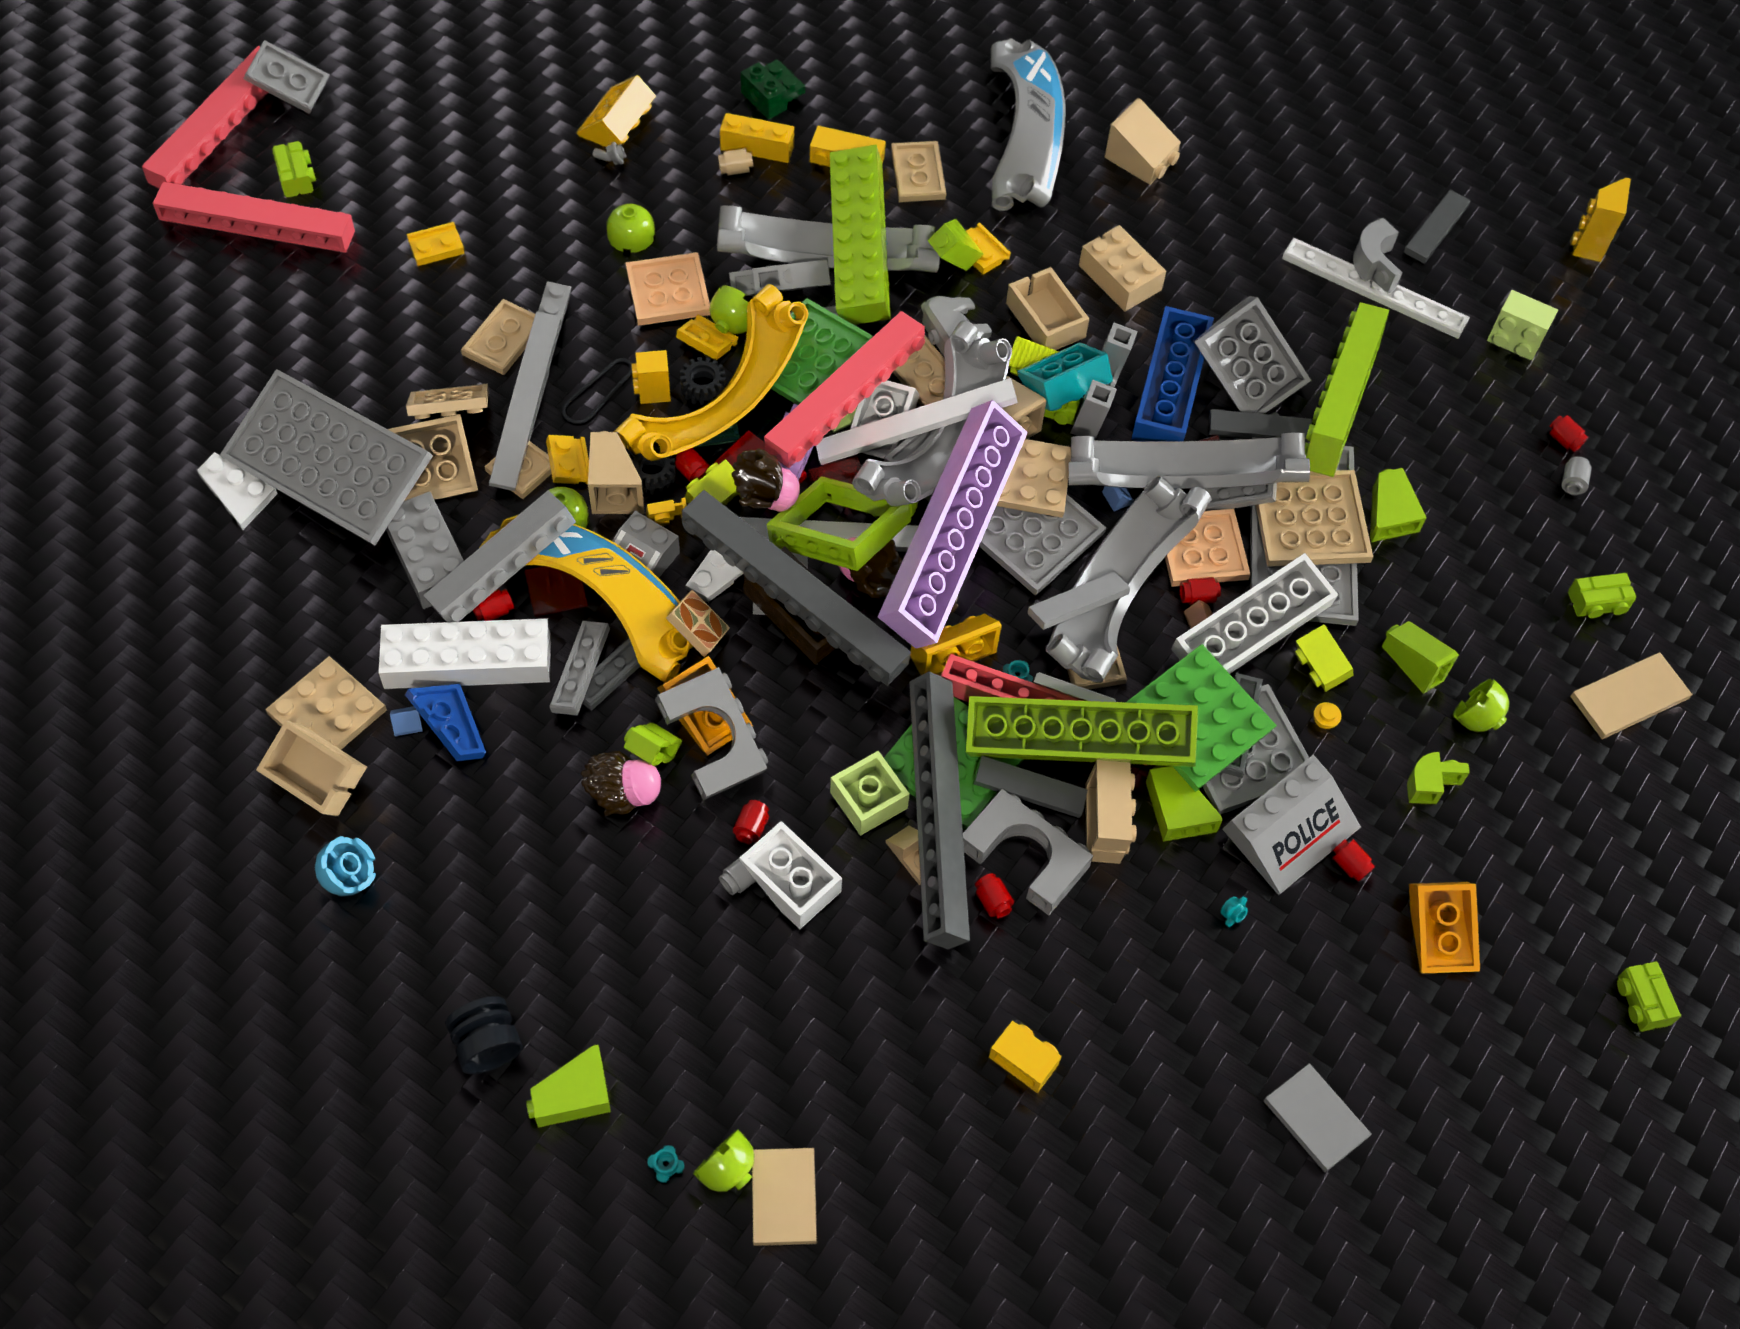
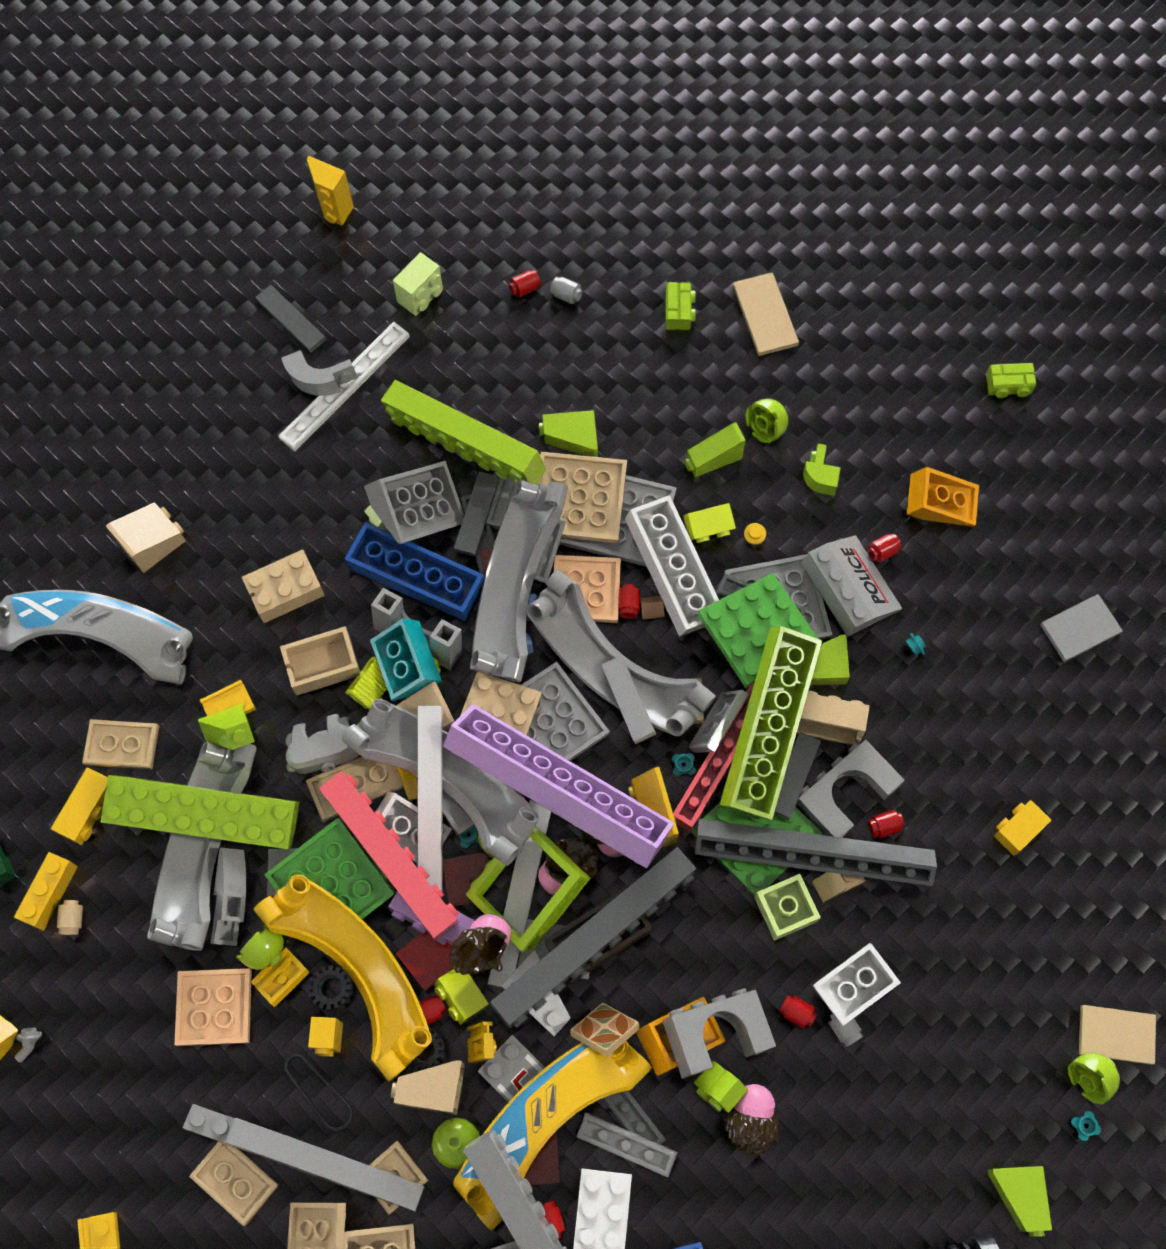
camera: 75 degrees left, 10 degrees up
yellow plate [546,435,589,484] -> none
lime cylinder [607,204,655,253] -> none

